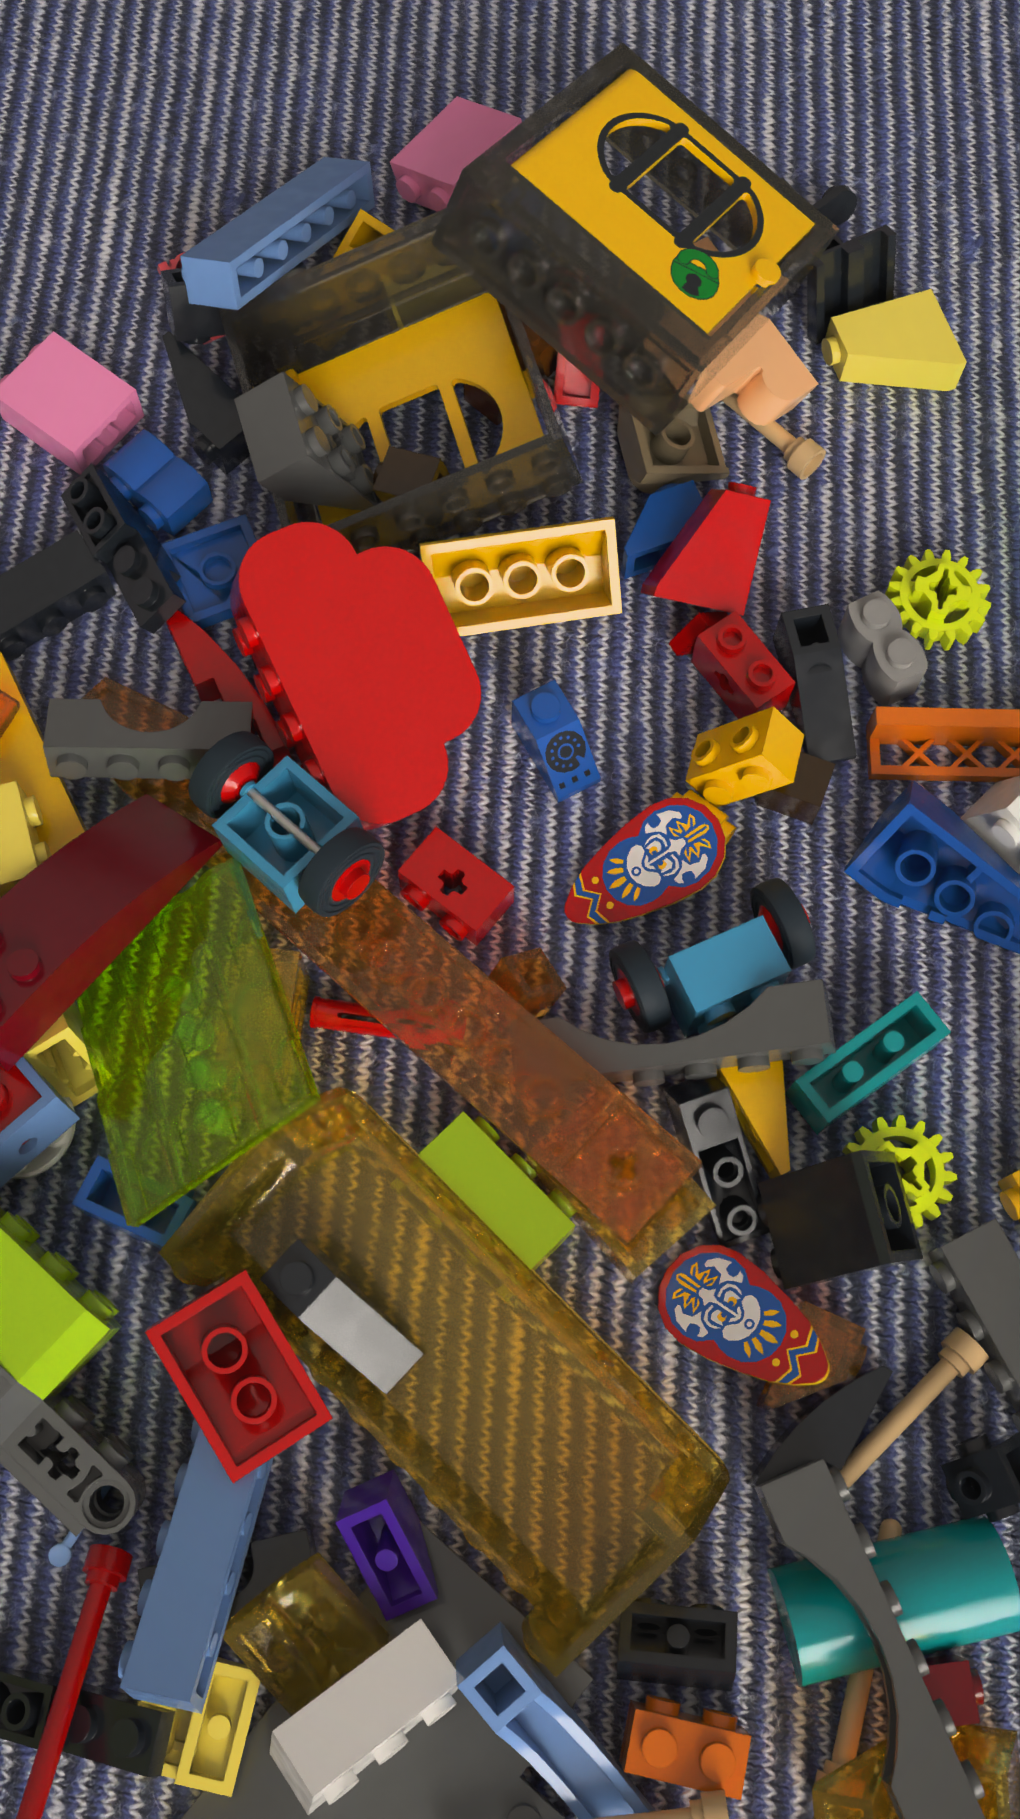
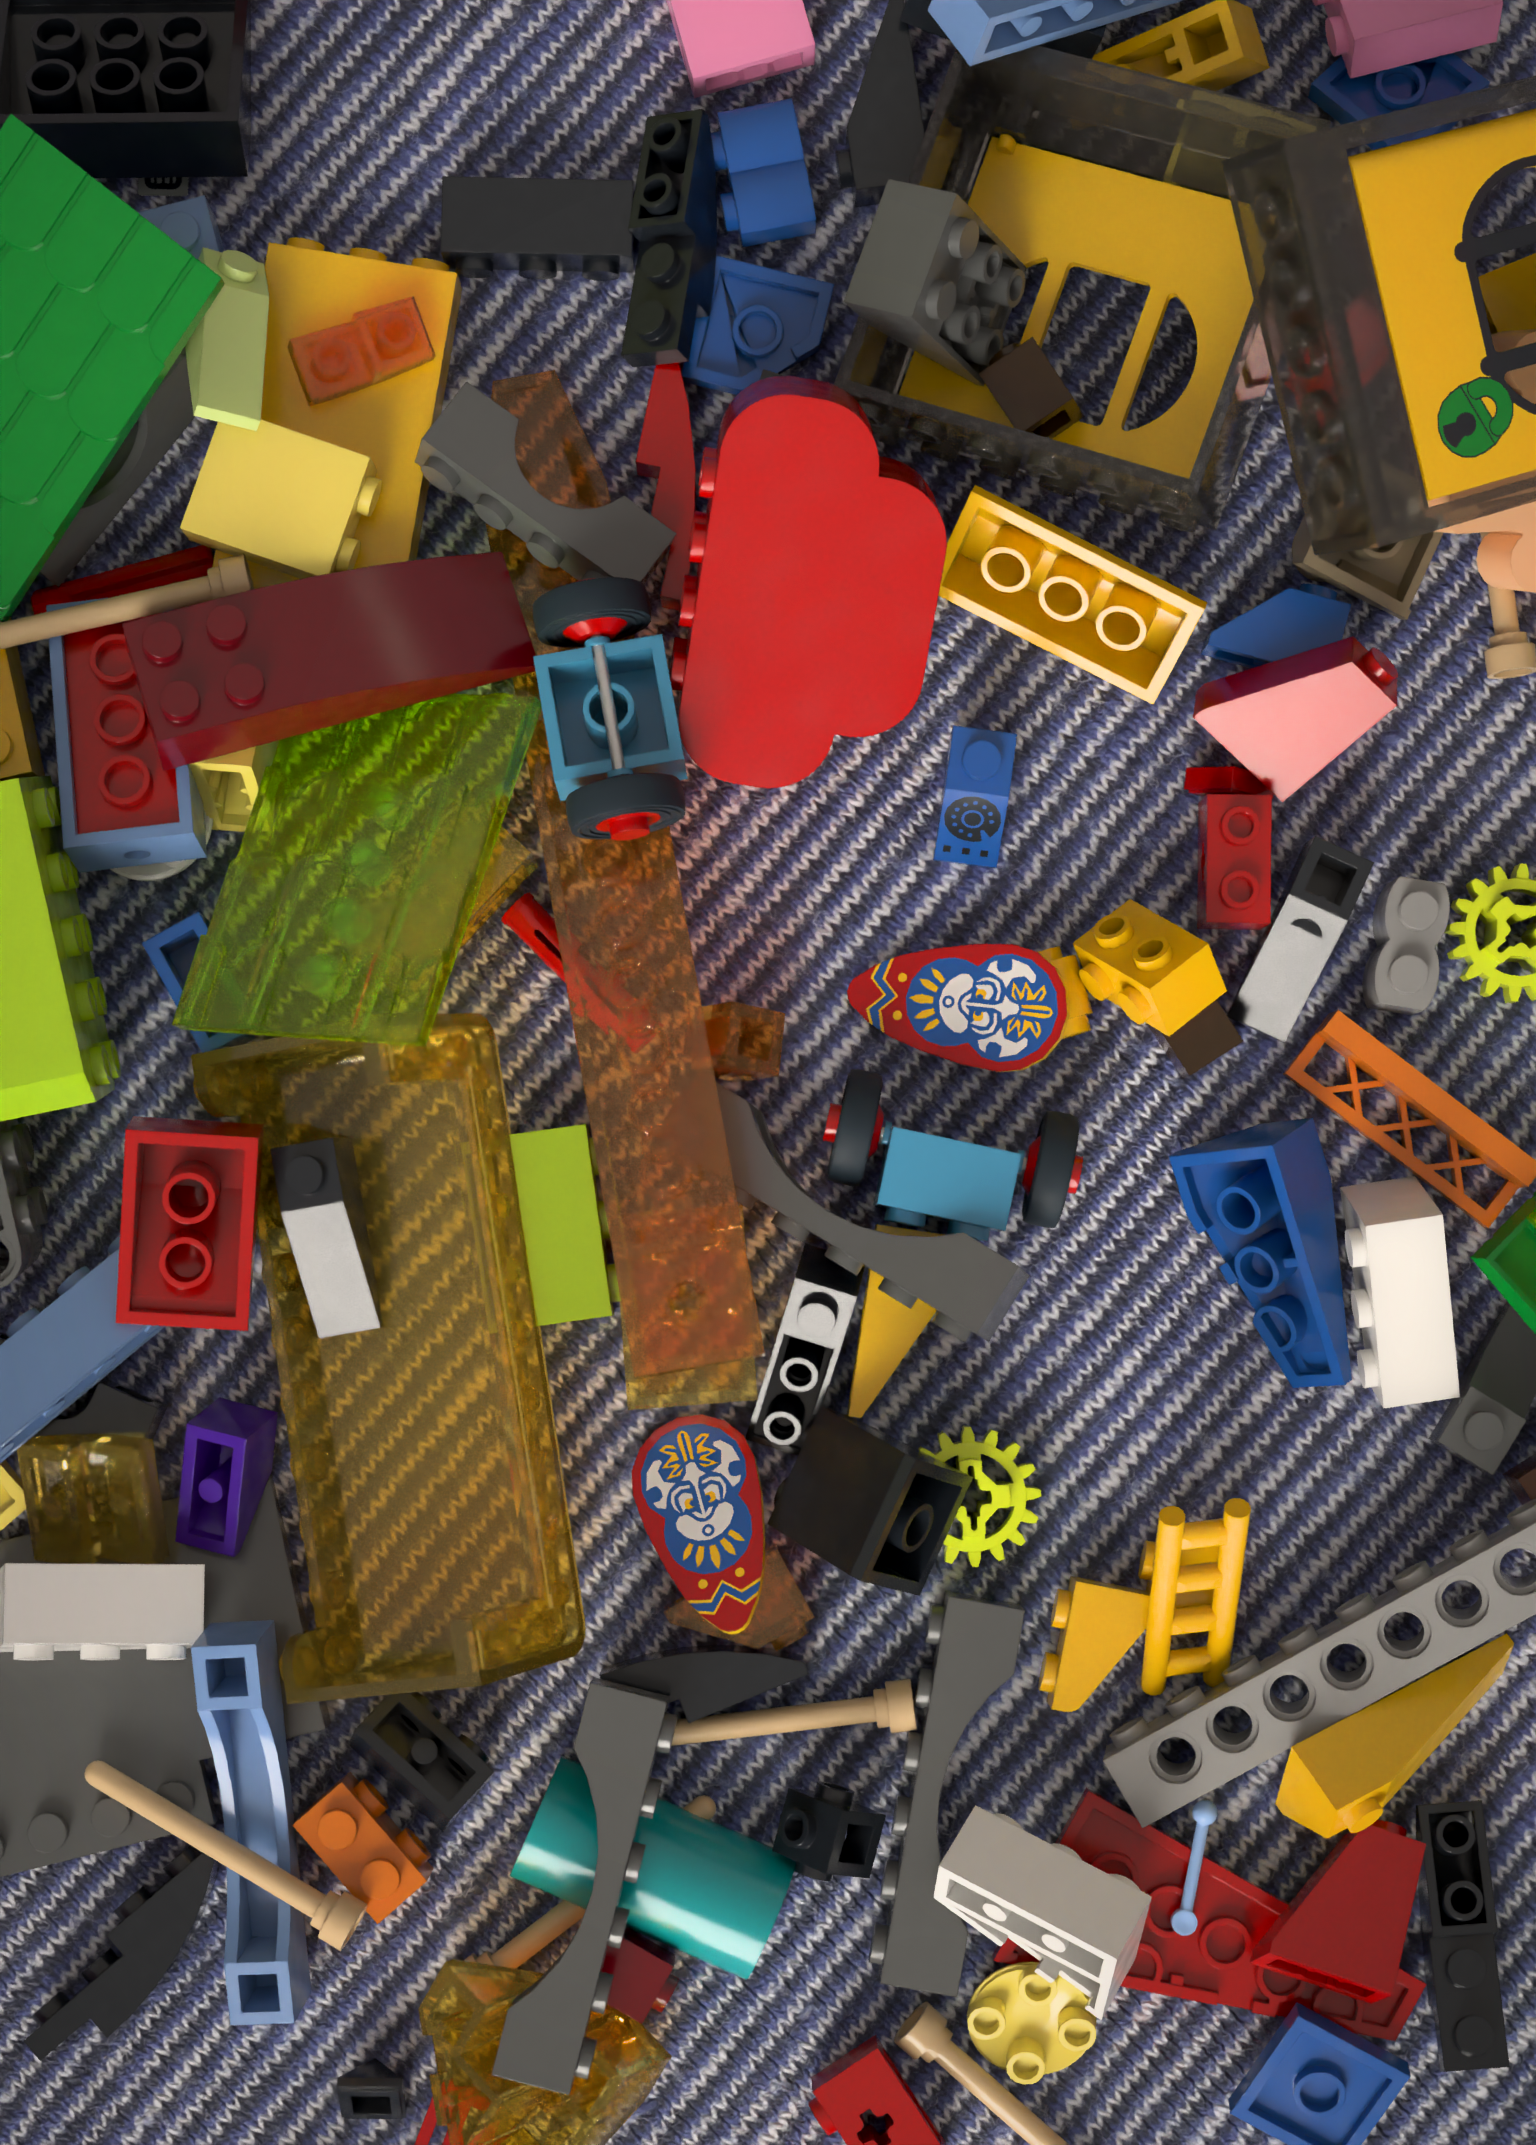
camera: 35 degrees right, 15 degrees up
red brick [398,827,515,946] -> none
teal brick [785,991,951,1135] -> none

